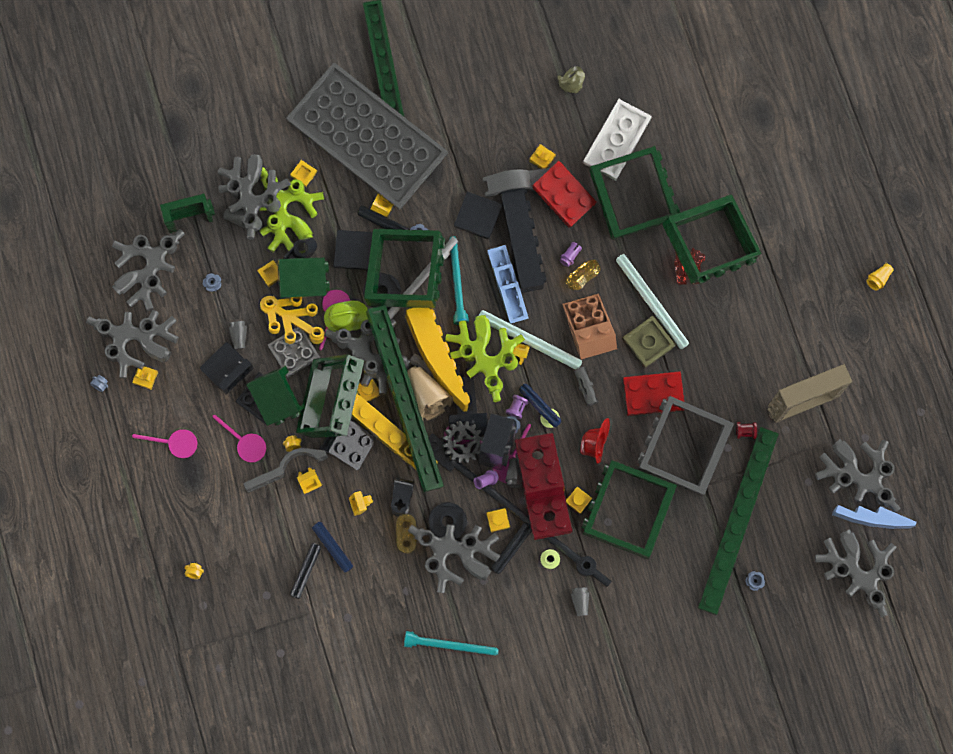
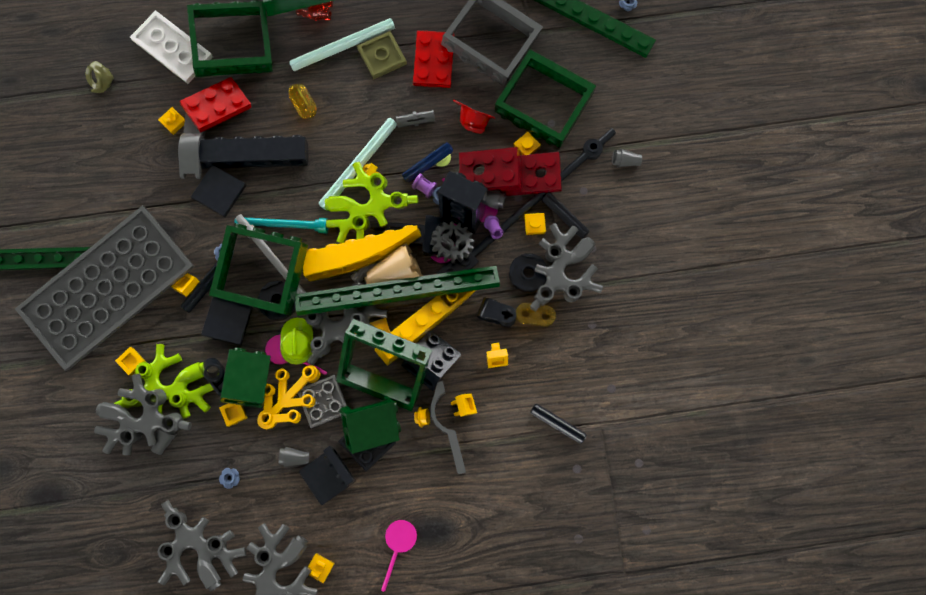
camera: 80 degrees left, 0 degrees up
dark green panel [160,193,215,233] -> none
yellow plate [185,563,204,579] -> none
dark pink piece [213,415,266,463] -> none
dark blue axle [312,522,353,573] -> none
teal piece [404,631,499,655] -> none
light blue slope [487,245,528,324] -> none
yellowish green plate [541,549,560,569] -> none
medium lavender pin [560,242,582,267] -> none
nougat slope [562,294,617,359] -> none

